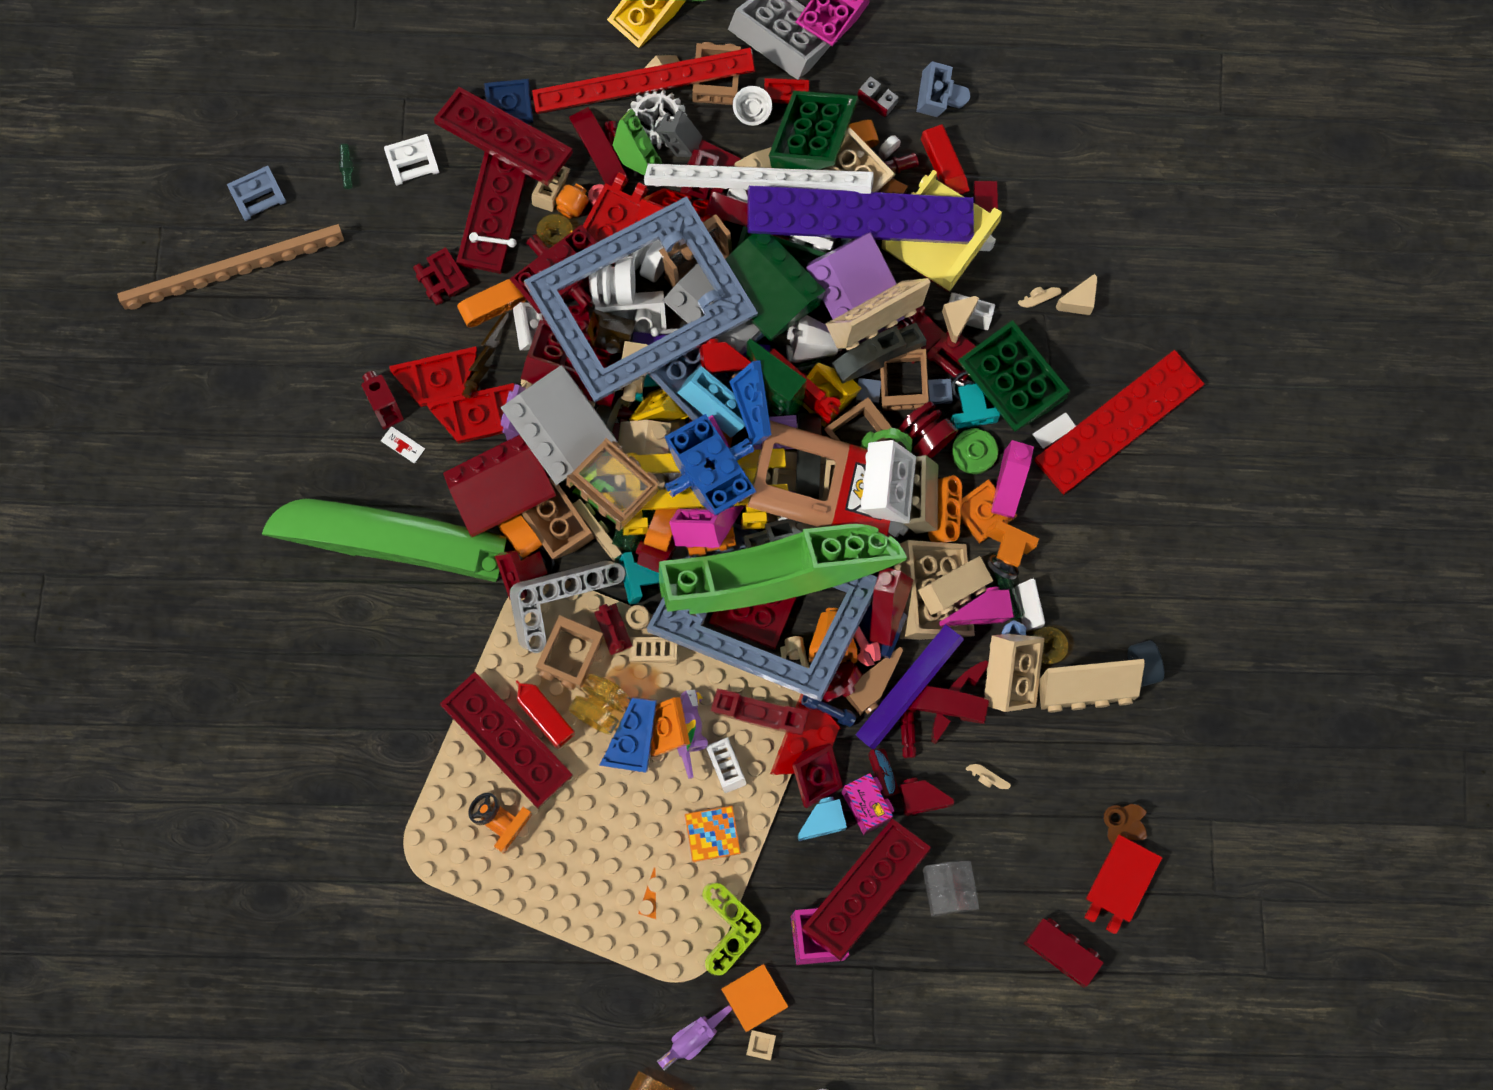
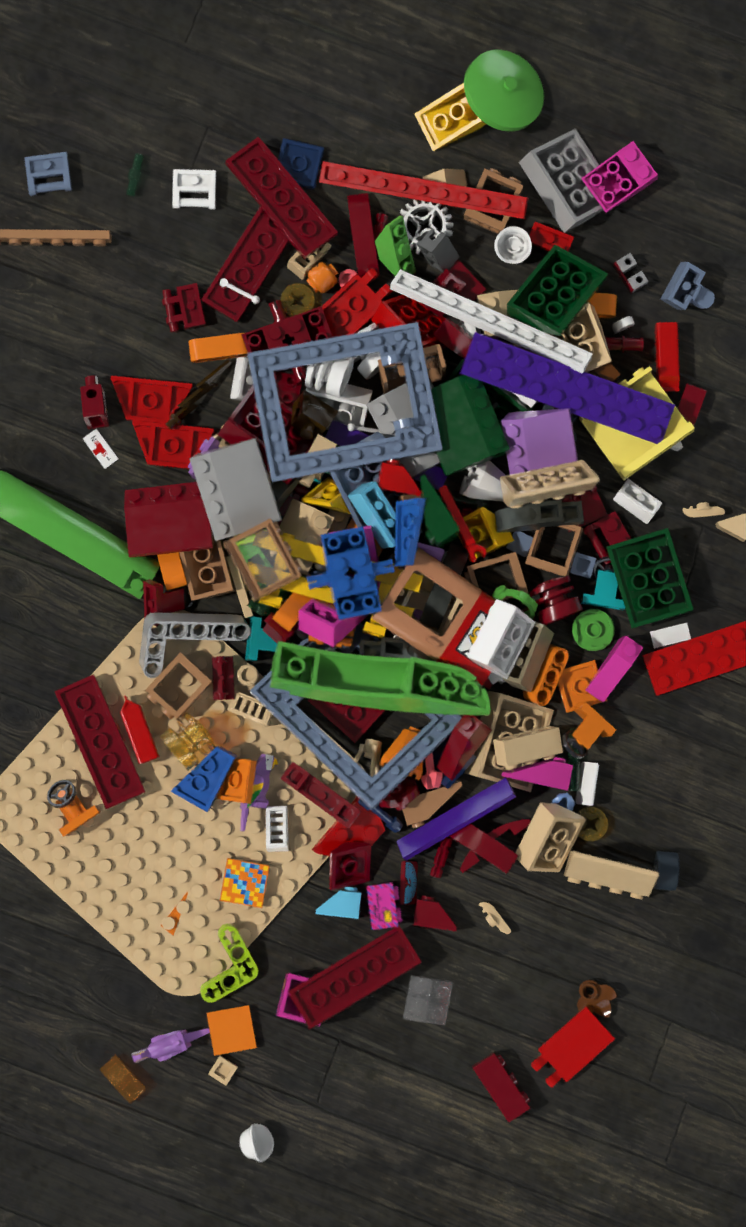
camera: 30 degrees right, 10 degrees up
tan slope [942,296,979,343] -> none

